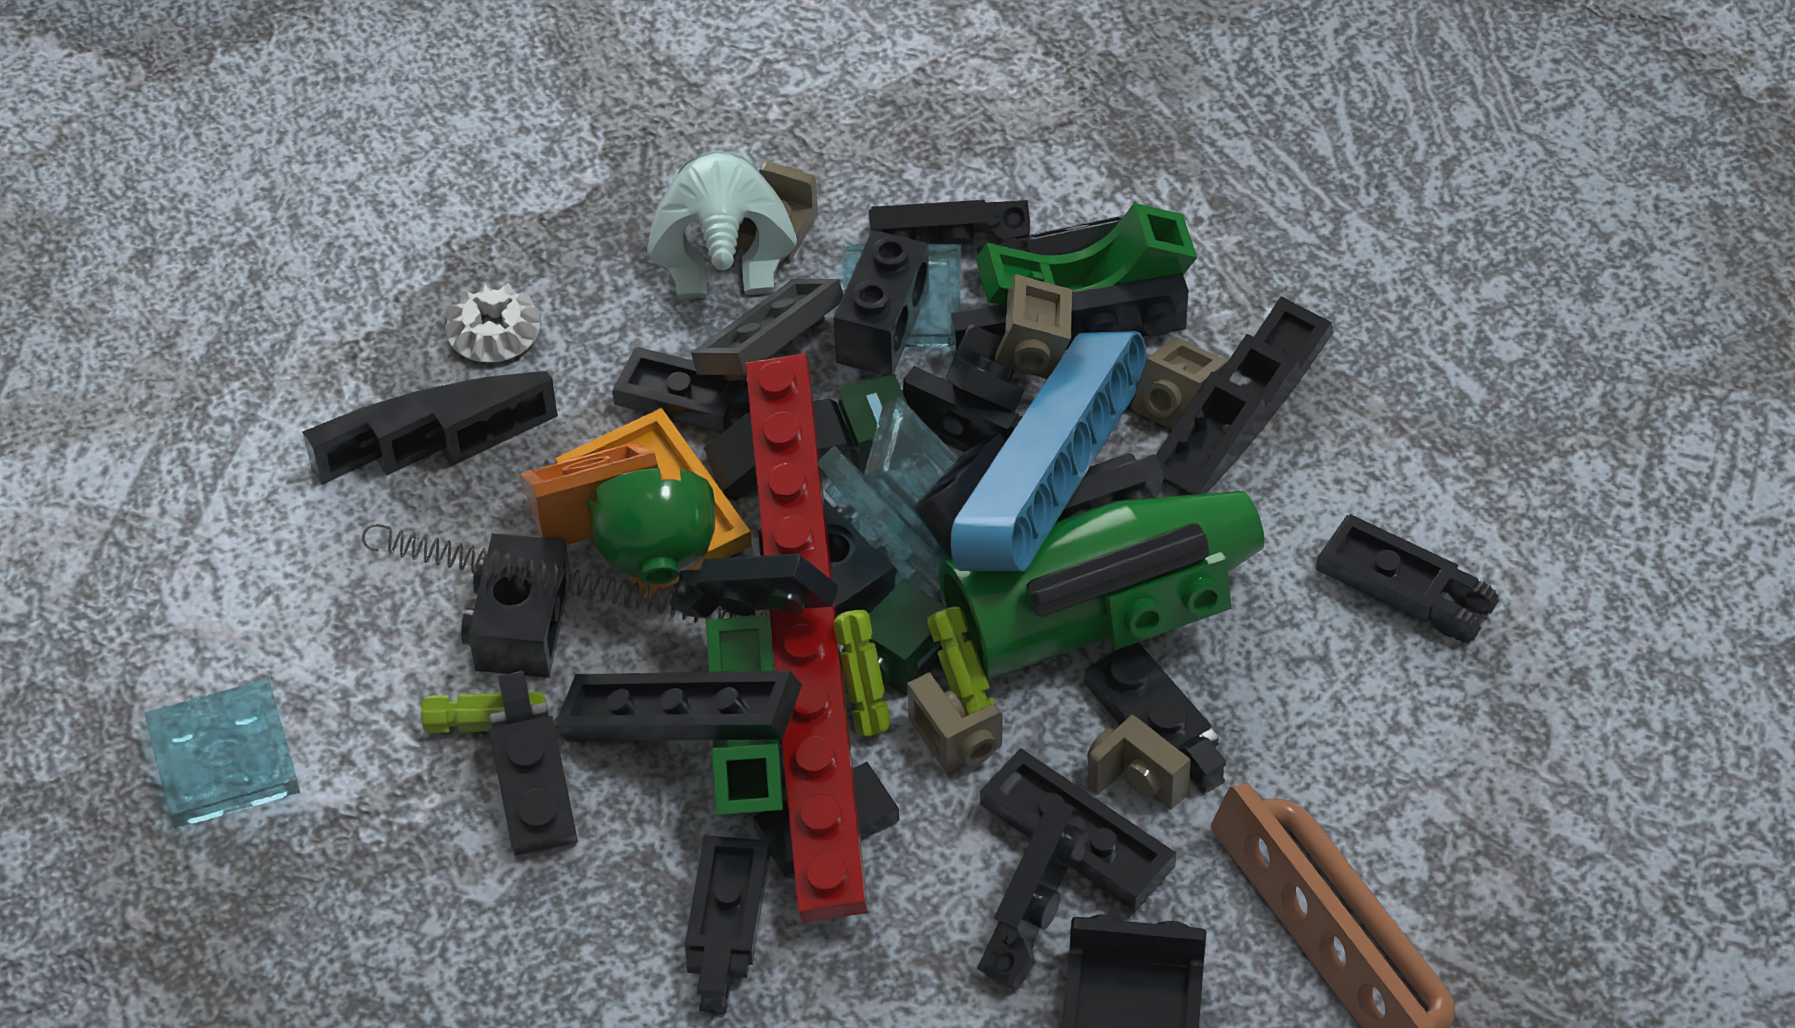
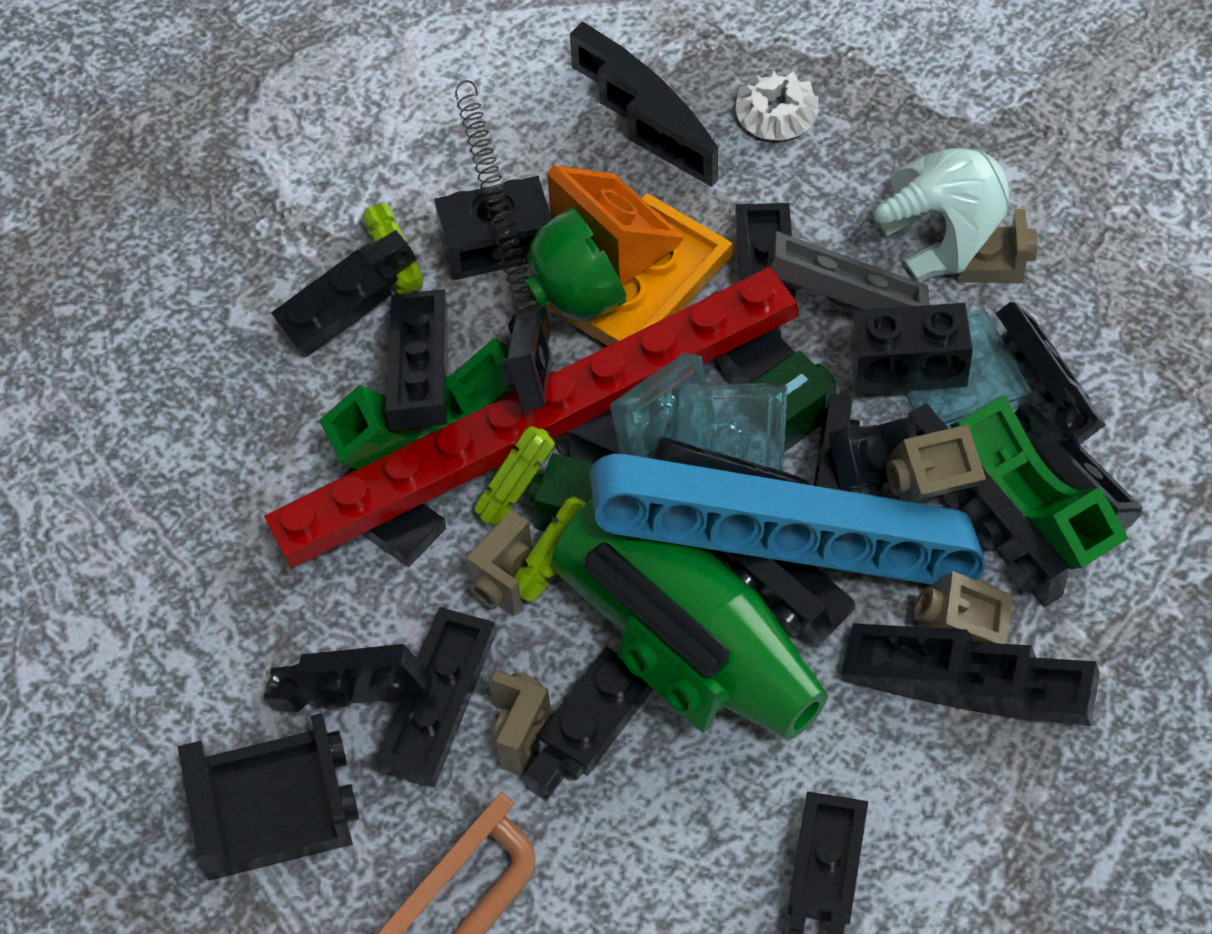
camera: 70 degrees right, 5 degrees up
clear light blue plate [144,678,301,829] -> none
black hinge [685,835,771,1013] -> none

